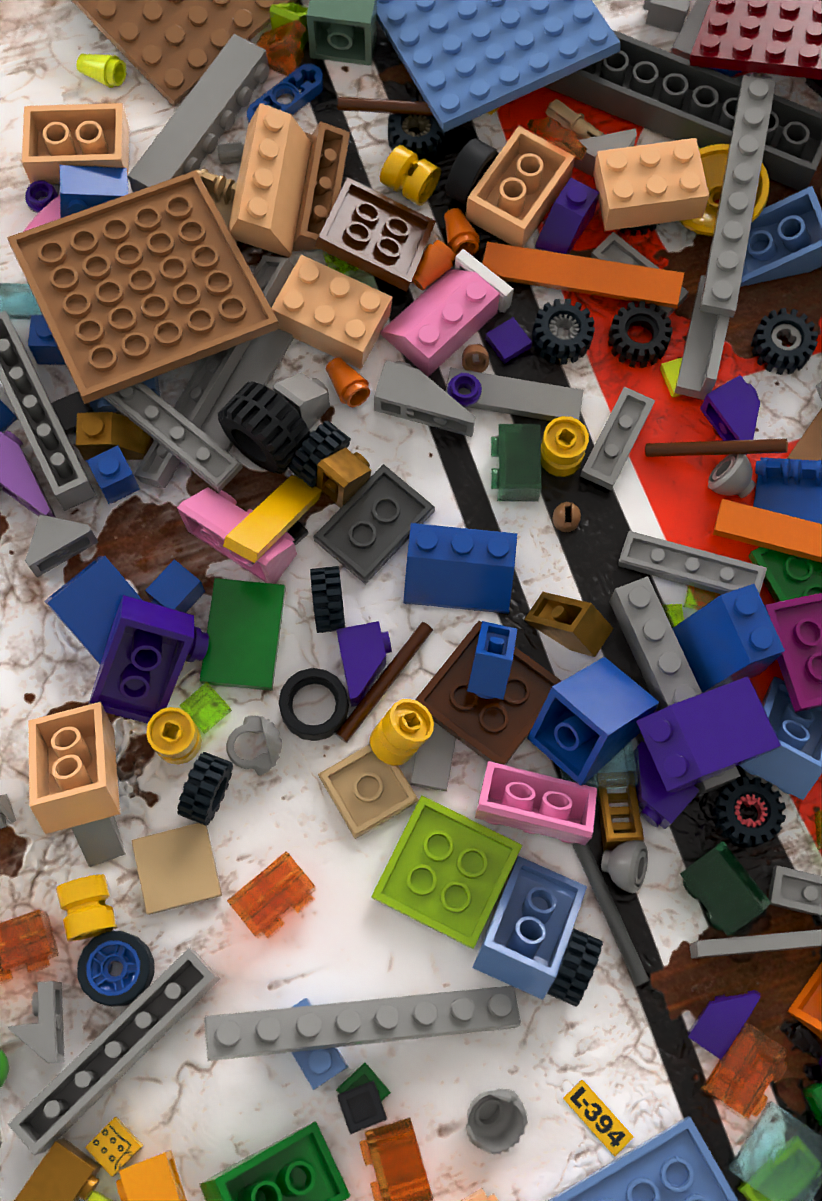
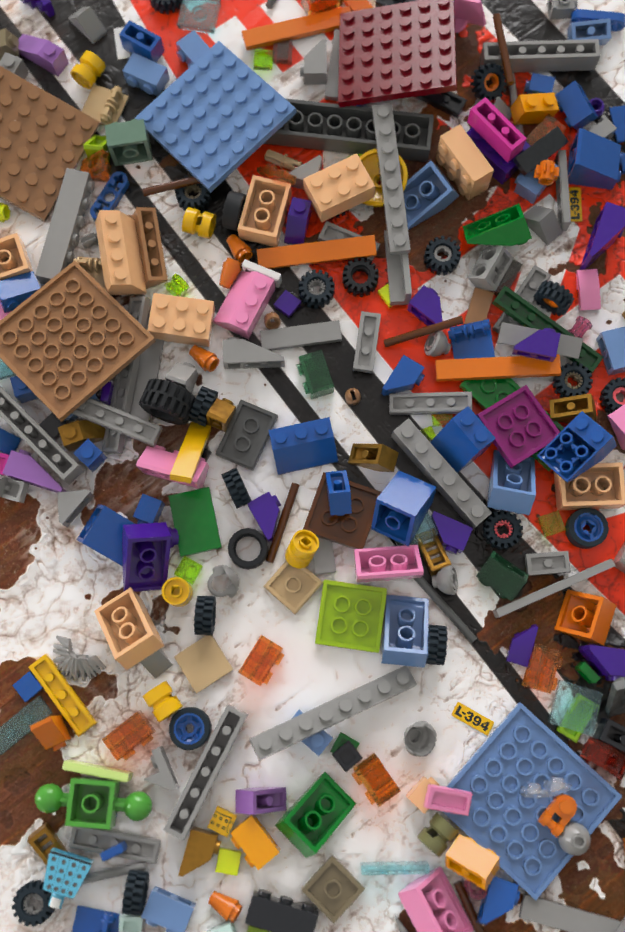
camera: 15 degrees left, 5 degrees up
reddish brown plate [314,177,436,291] -> none
dark purple plate [447,373,482,407] -> none
yellow wheel [539,416,589,477] -> none
dark purple slope [636,676,781,792] -> none
none -> dark purple tile [100,382,114,406]
none -> medium lavender slope [235,787,286,815]
none -> blue slope [381,355,425,396]

